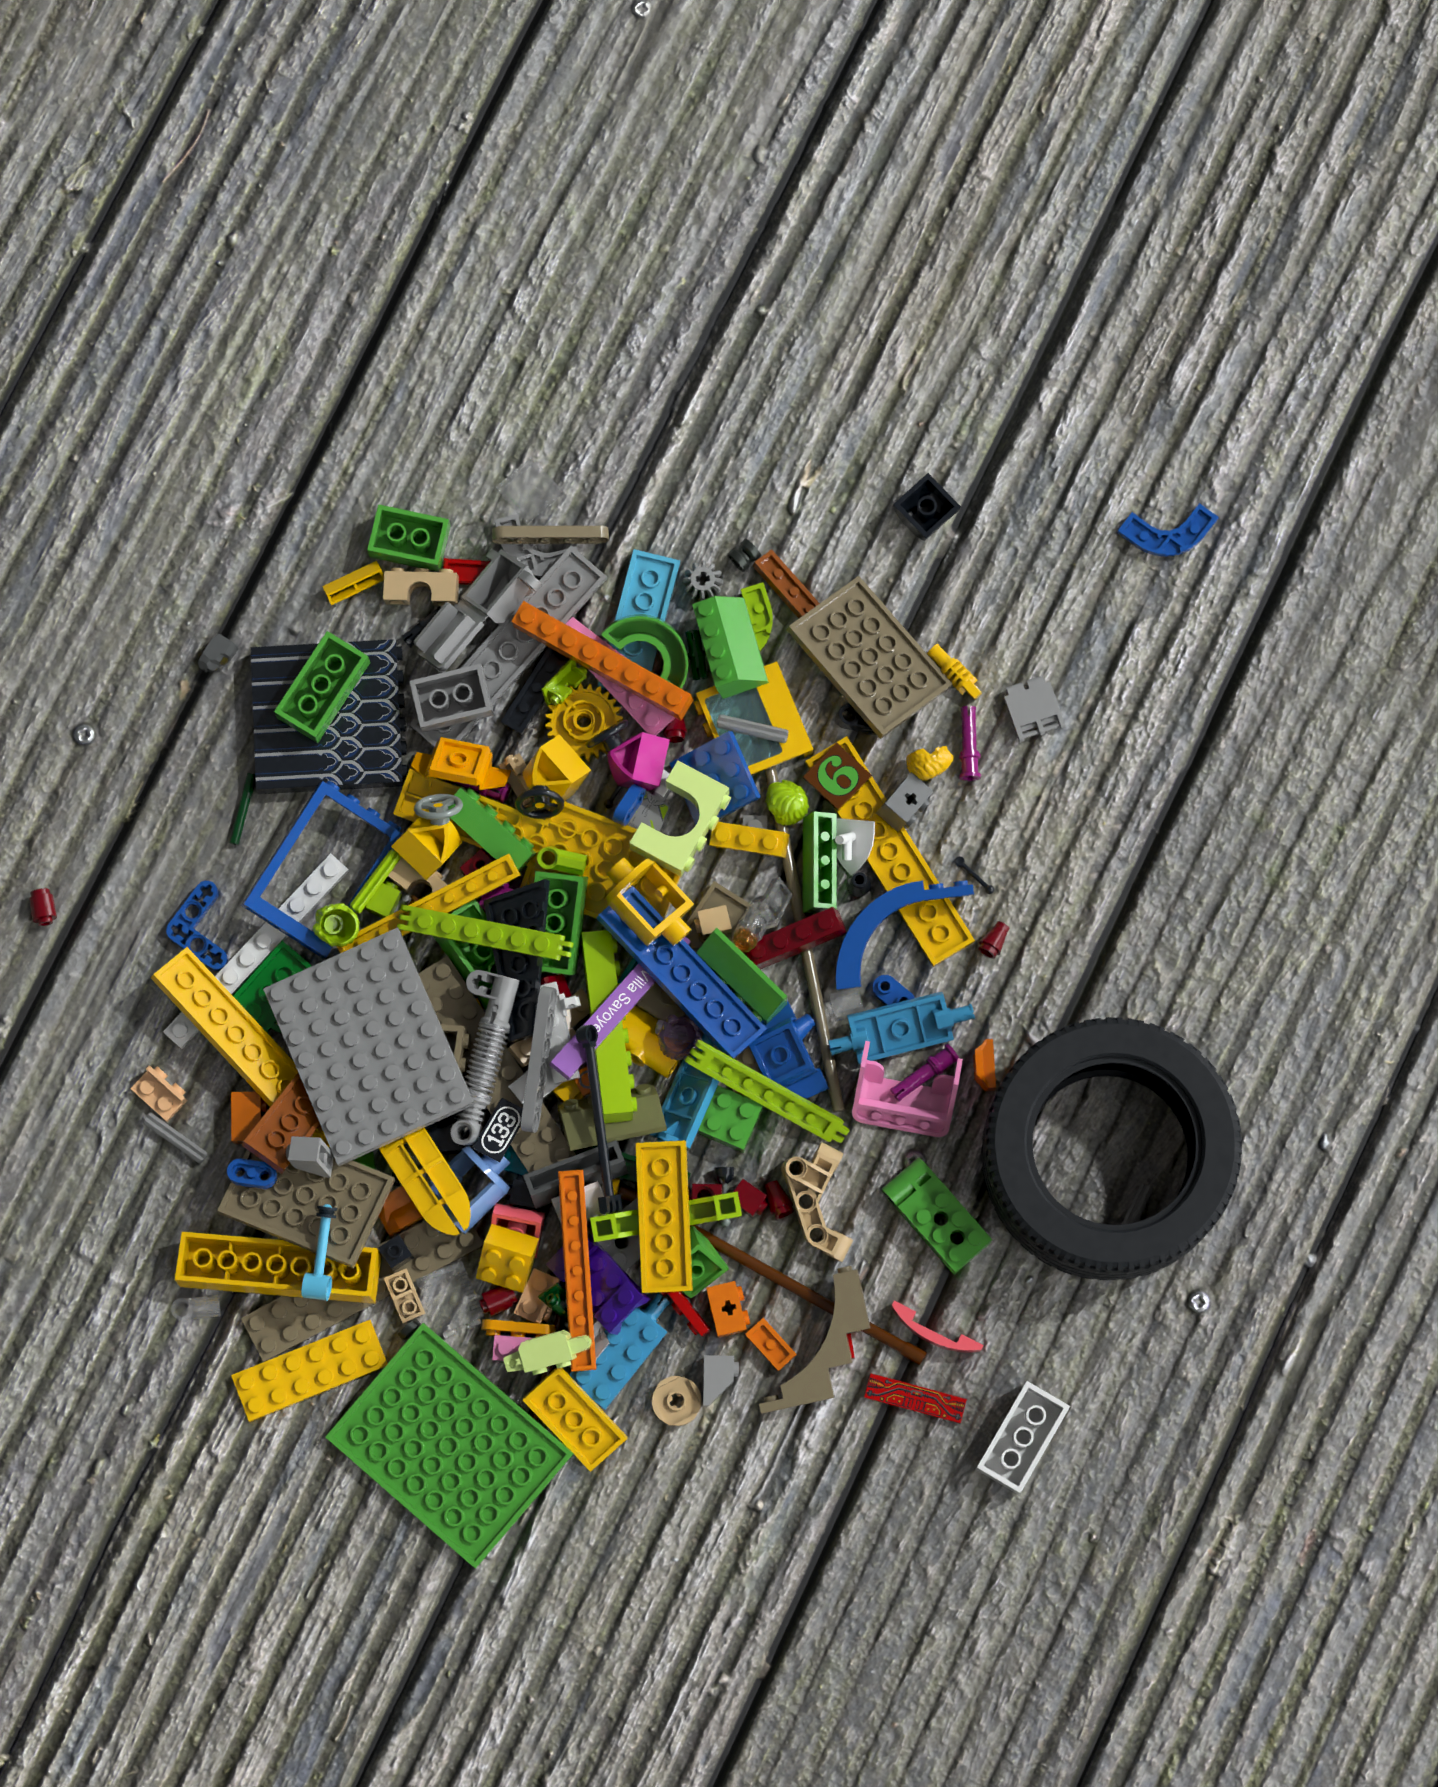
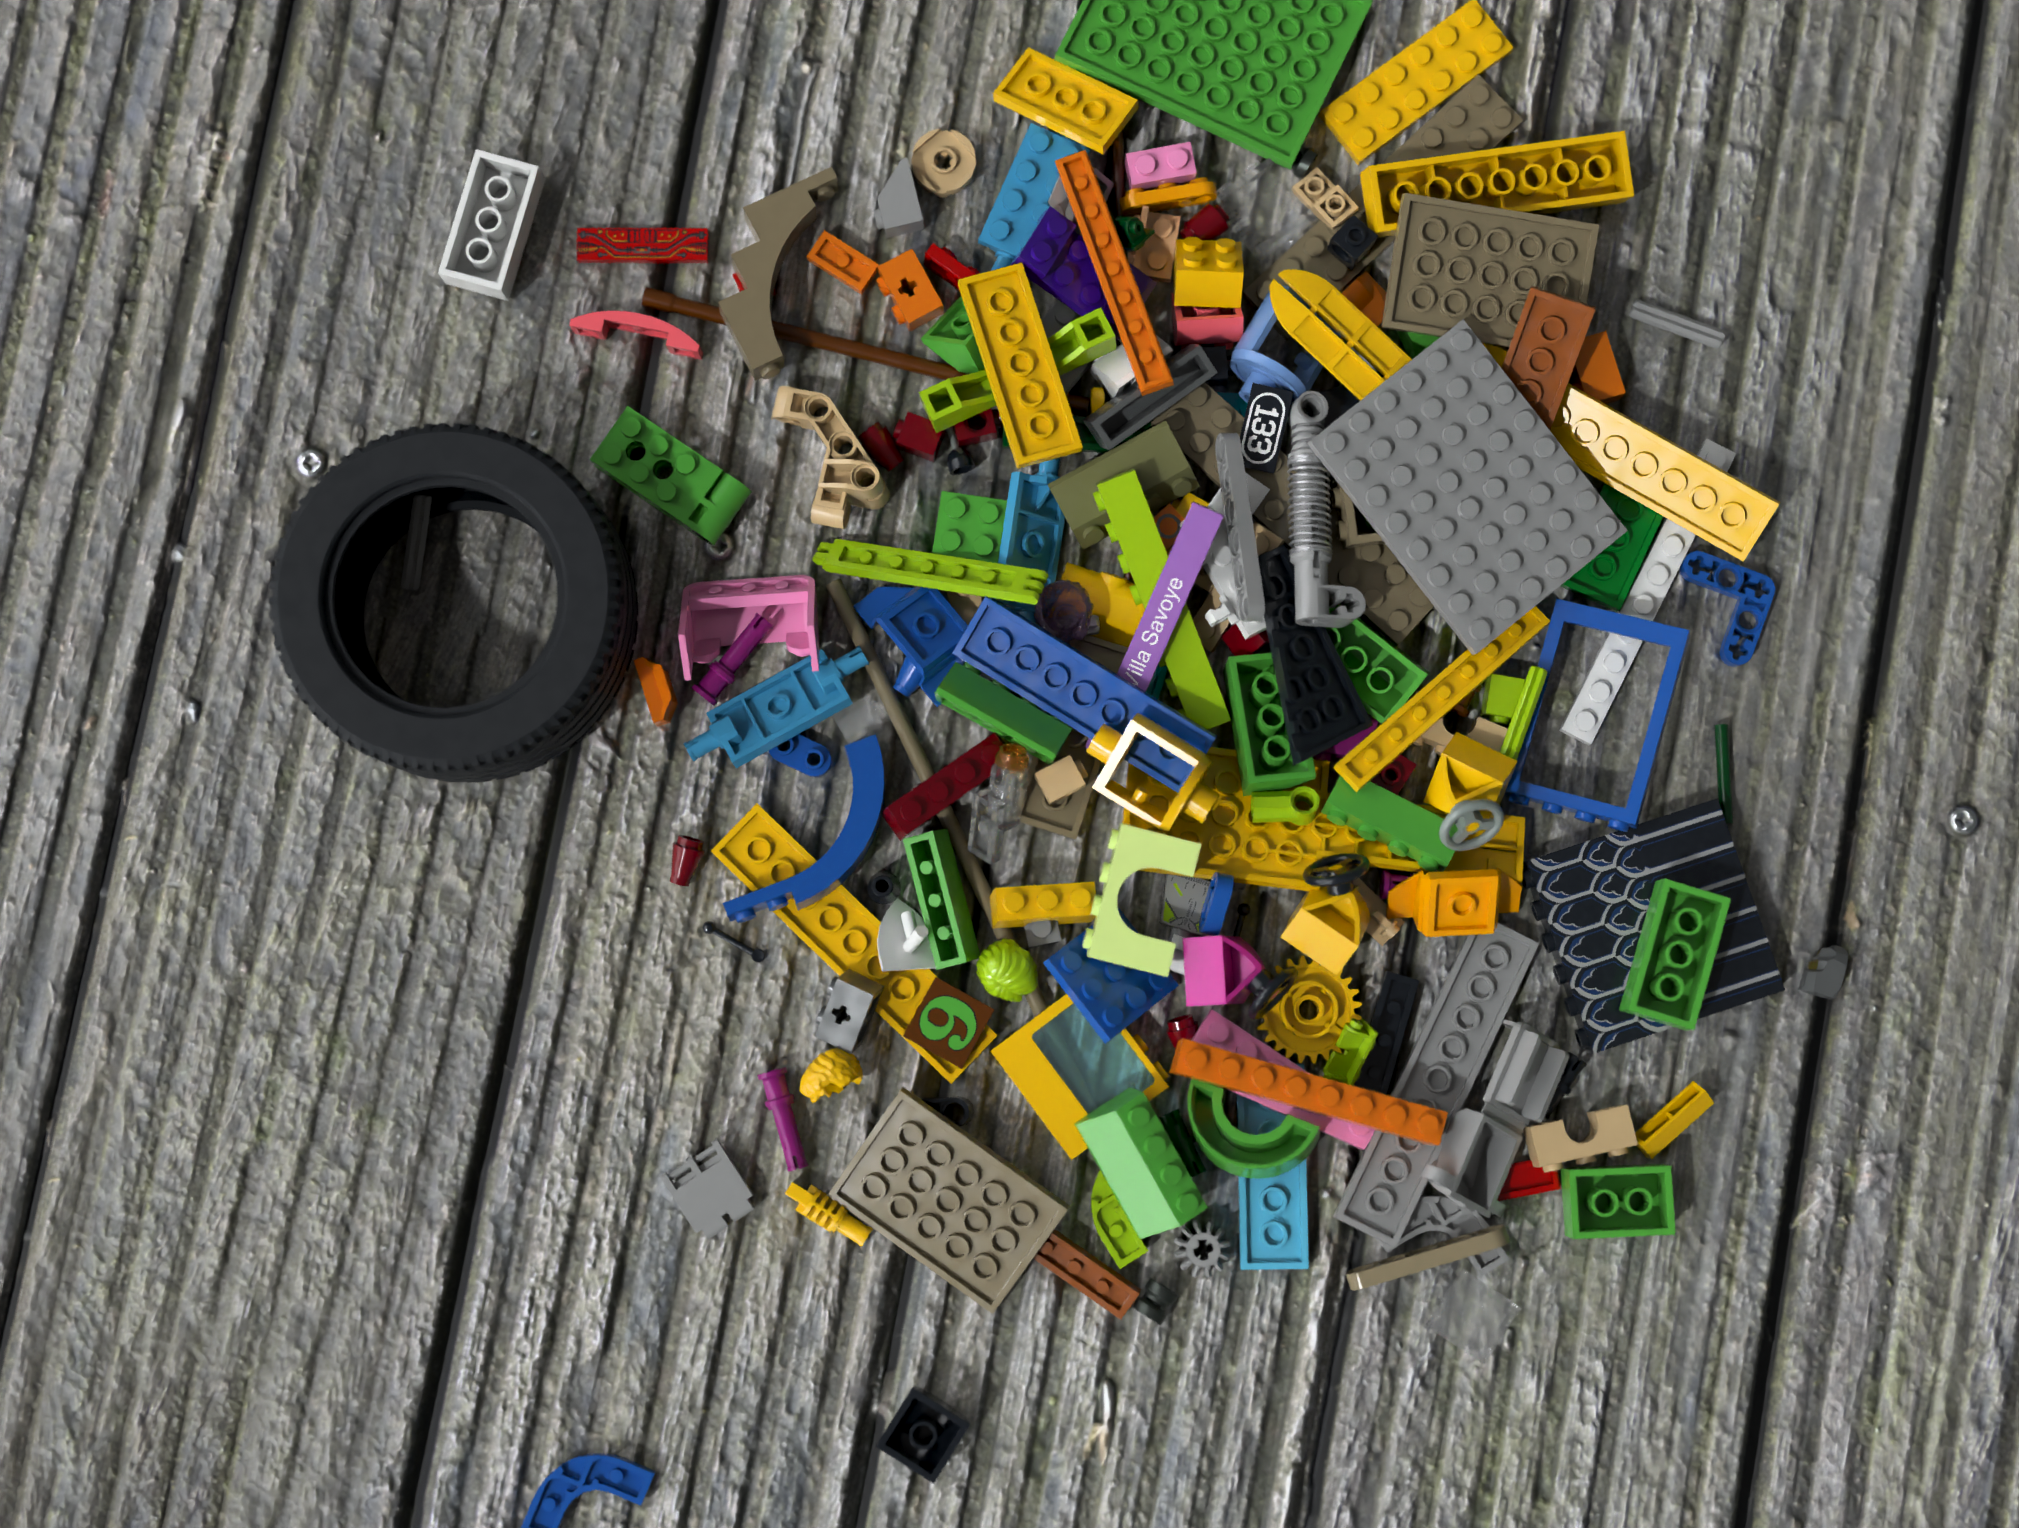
camera: 165 degrees right, 5 degrees up
dark red brick [29,888,57,926] -> none
light nougat bracket [130,1066,187,1122] -> none
clear piece [171,1295,221,1323] -> none
blue plate [227,1159,277,1189] -> none
light grey slope [286,1136,334,1178] -> none
medium azure piece [301,1204,337,1301] -> none
lime hair [313,903,360,947] -> none
lime hinge [397,905,574,961] -> none
light grey brick [410,663,494,732] -> none
yellowish green hinge [503,1330,592,1375] -> none
black hinge [576,1024,622,1214] -> none
light grey axle [717,714,788,743] -> none

